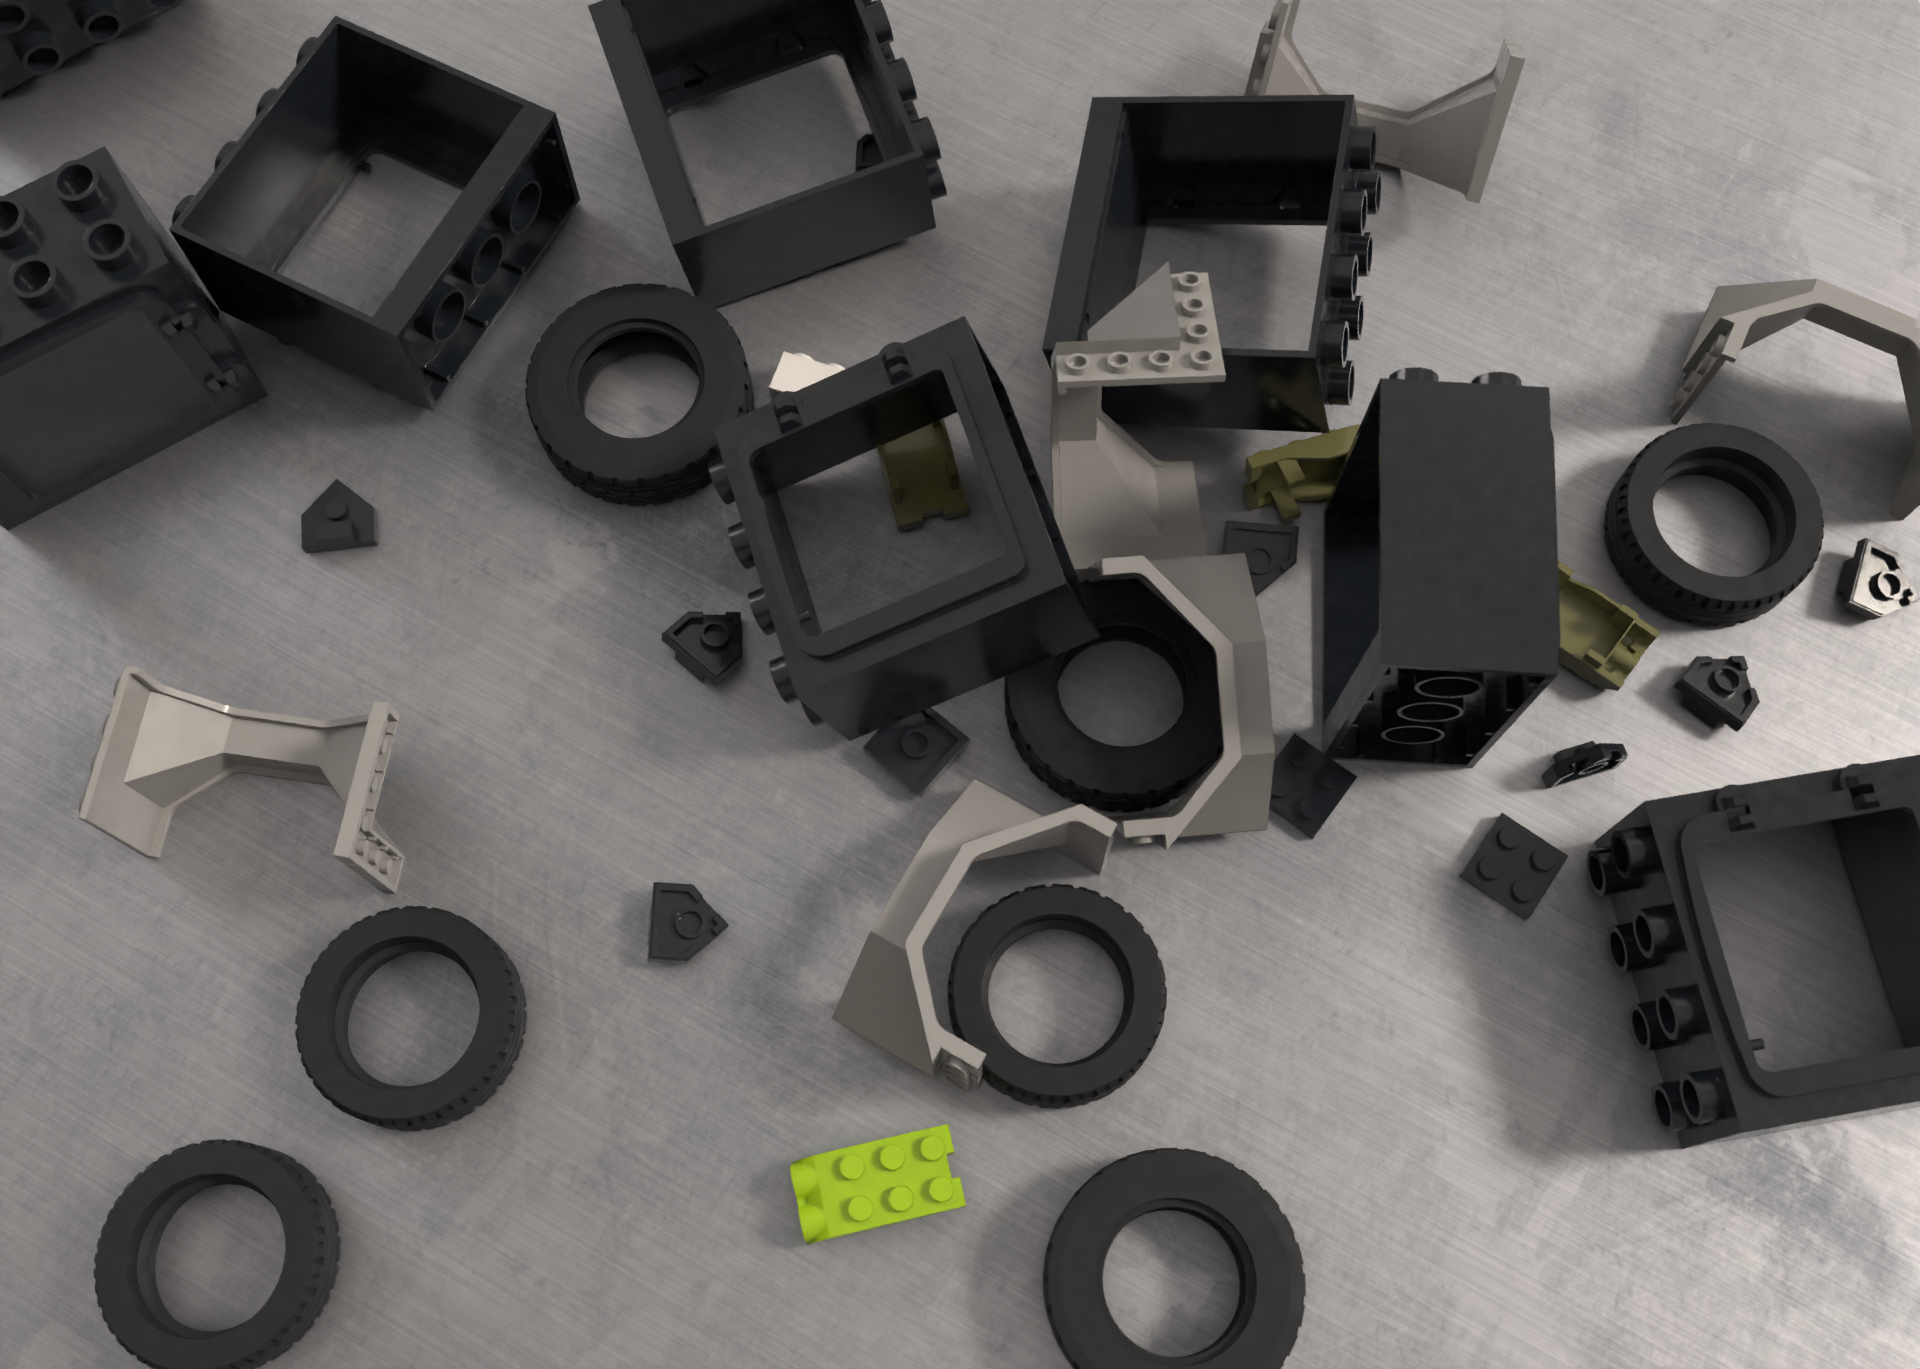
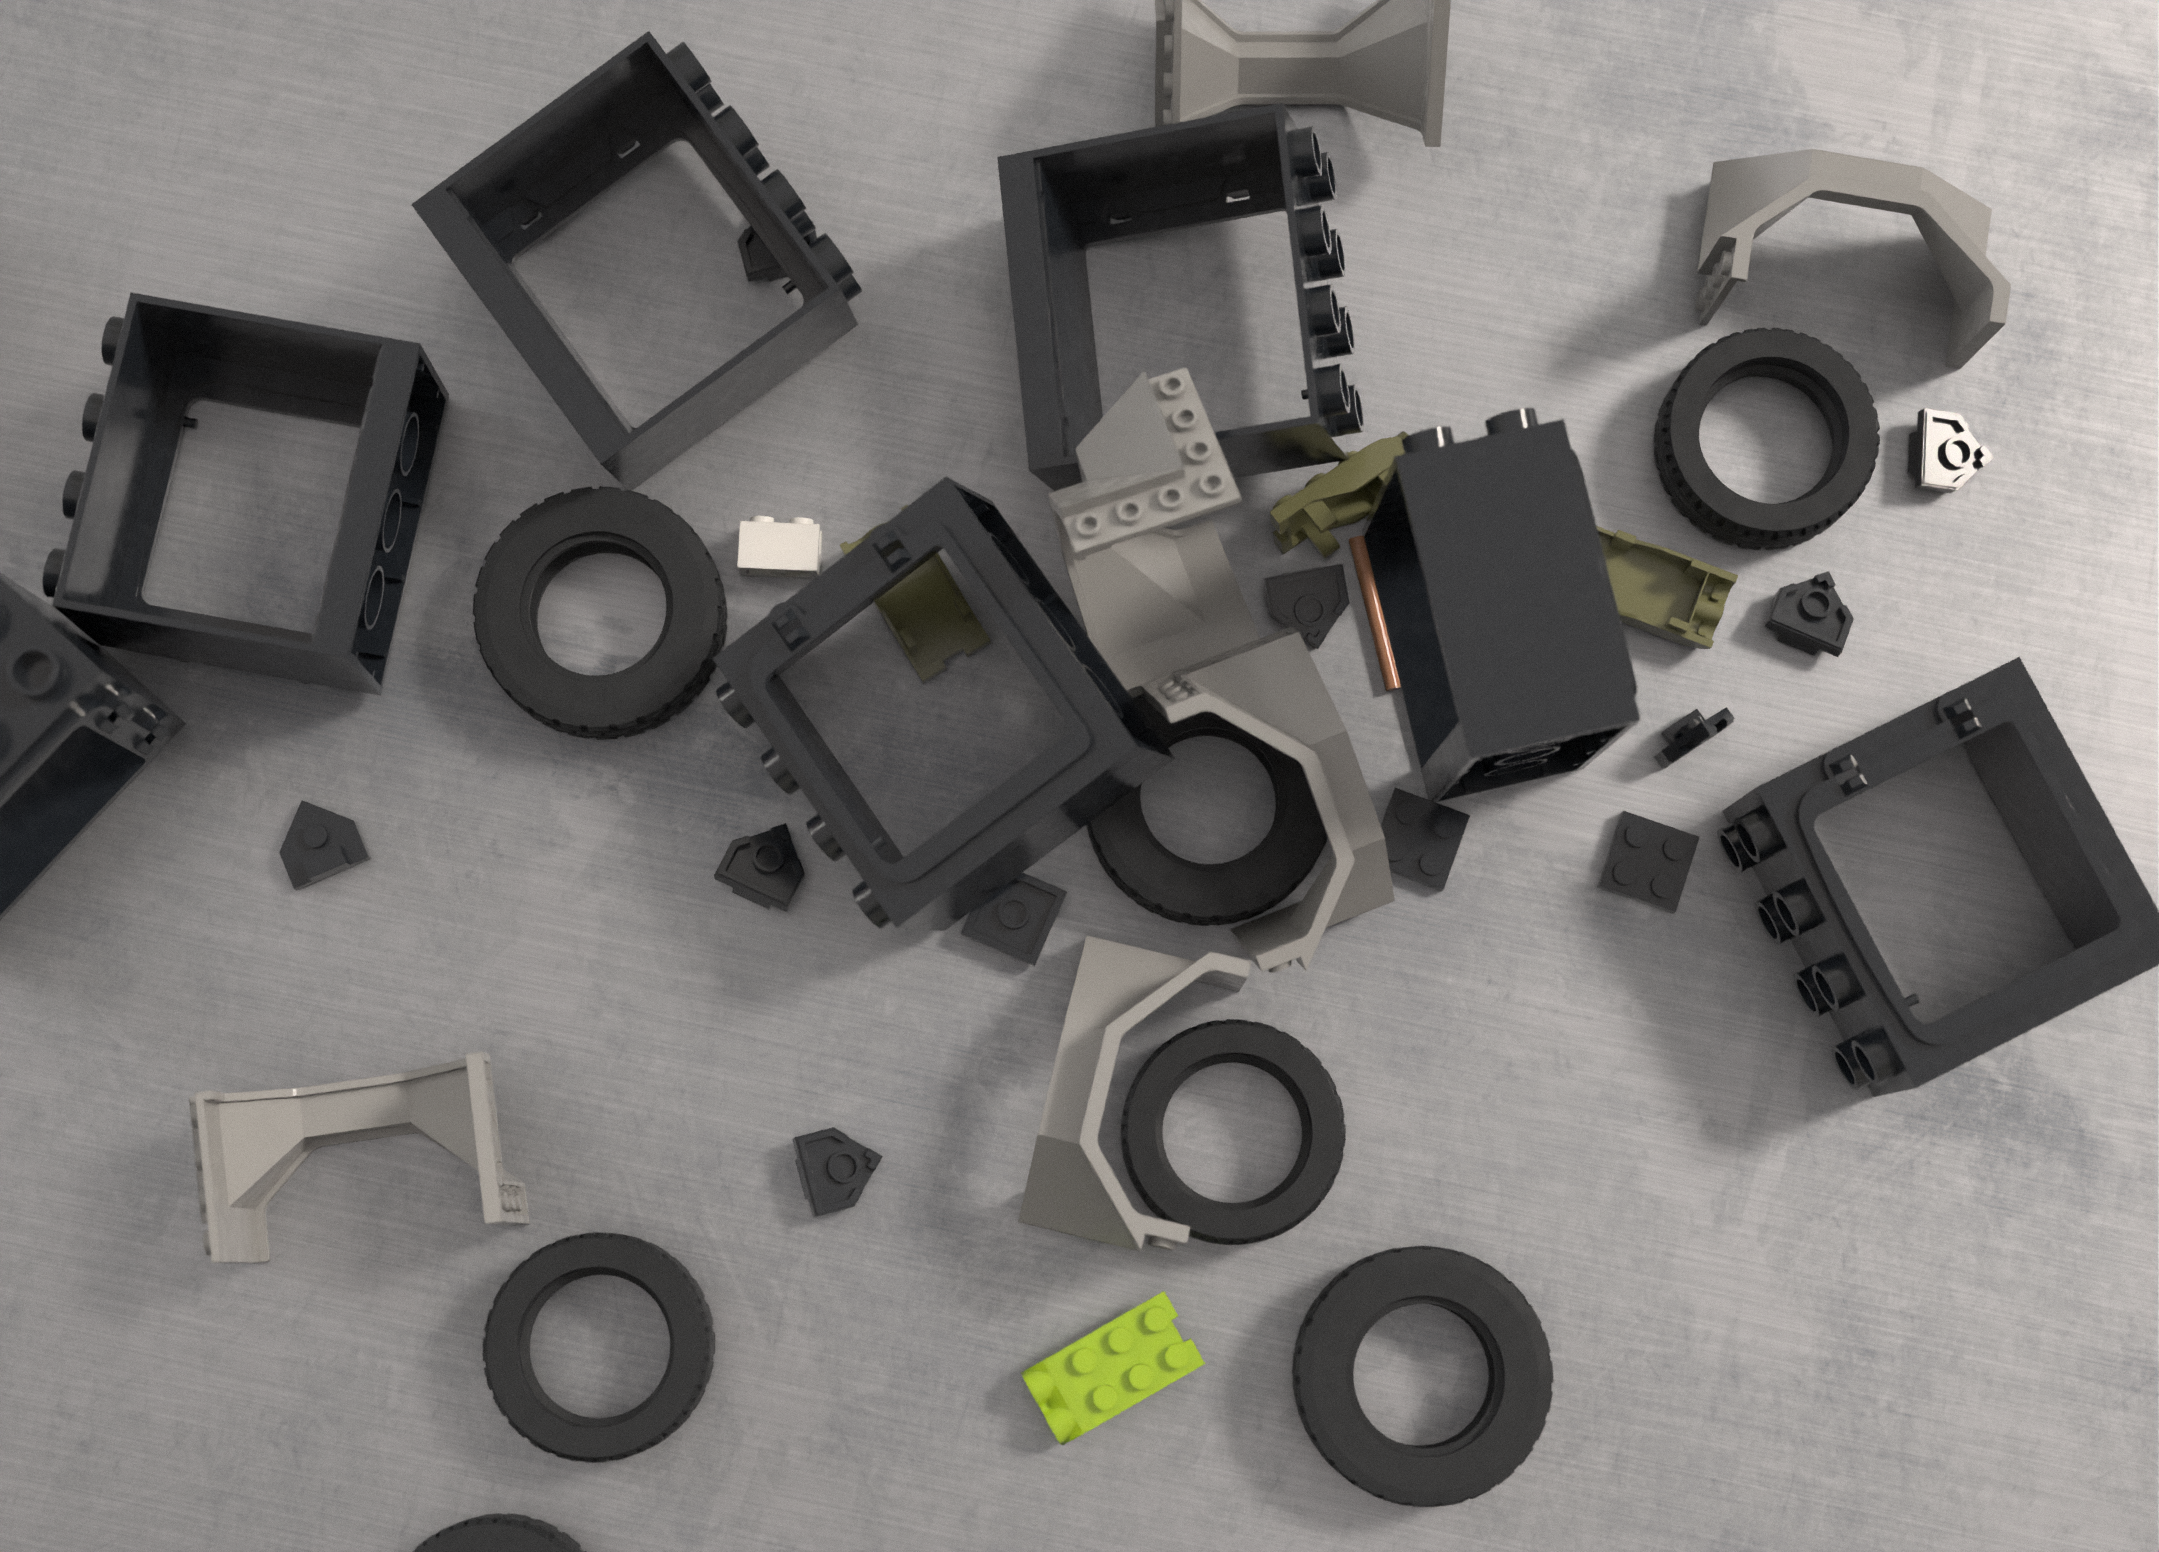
camera: 20 degrees left, 10 degrees up
none -> nougat bar [1349,536,1401,691]

